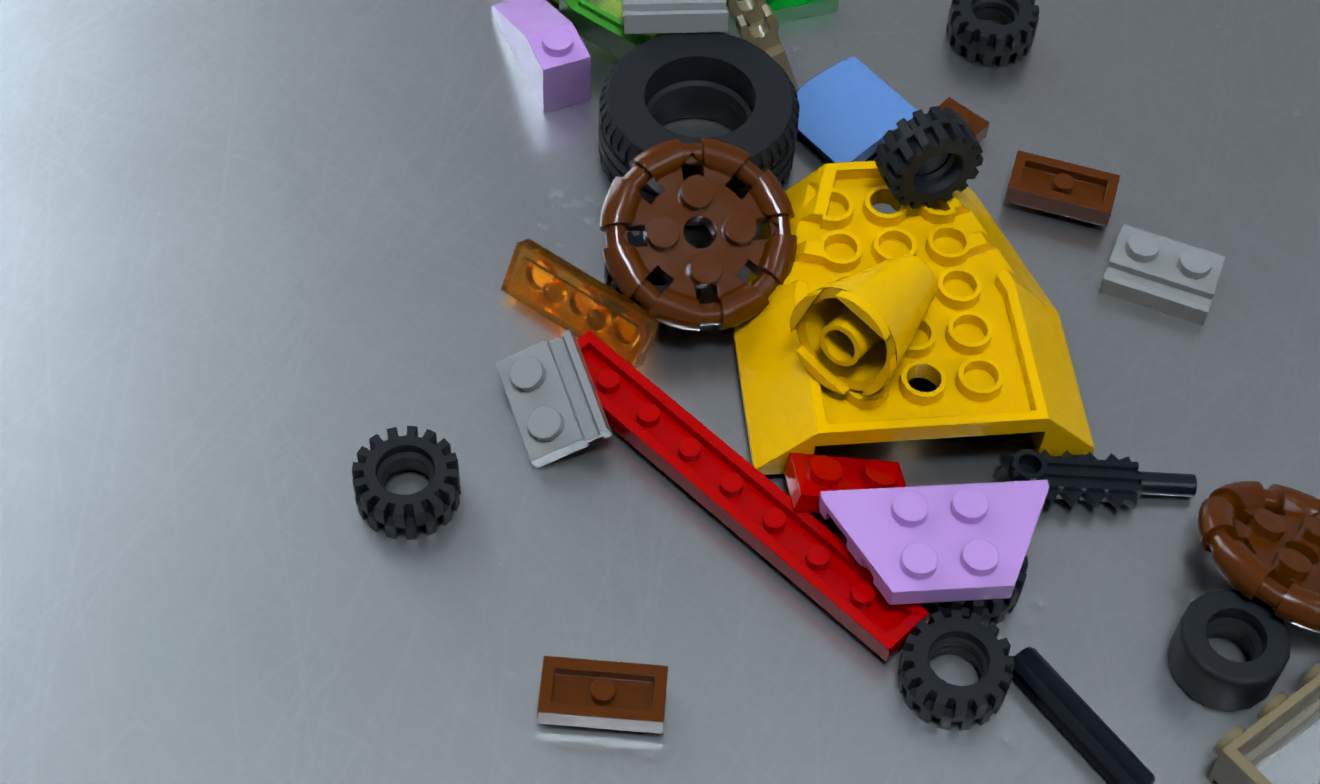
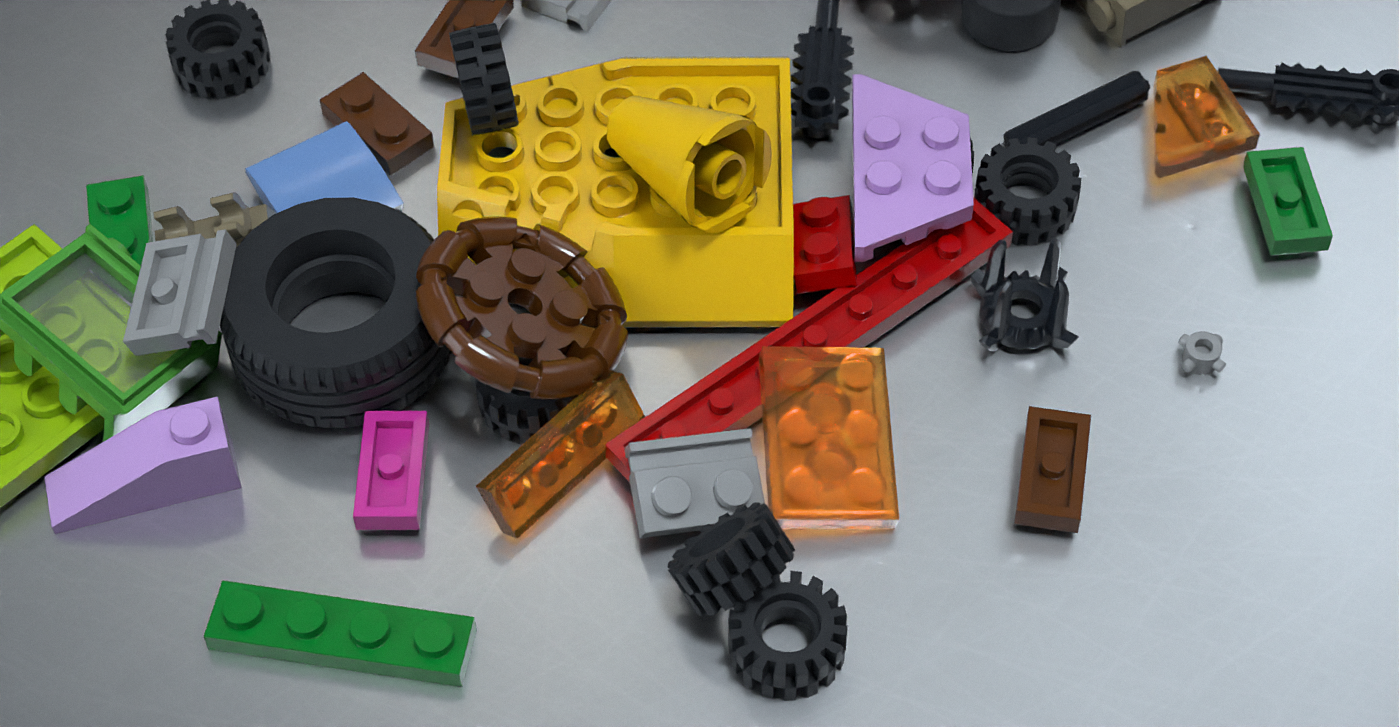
camera: 80 degrees left, 0 degrees up
none -> green plate [203,580,477,687]
none -> dark pink plate [353,411,430,530]
none -> black tyre [667,502,795,616]
none -> clear orange plate [759,346,899,529]
none -> black piece [970,238,1079,351]

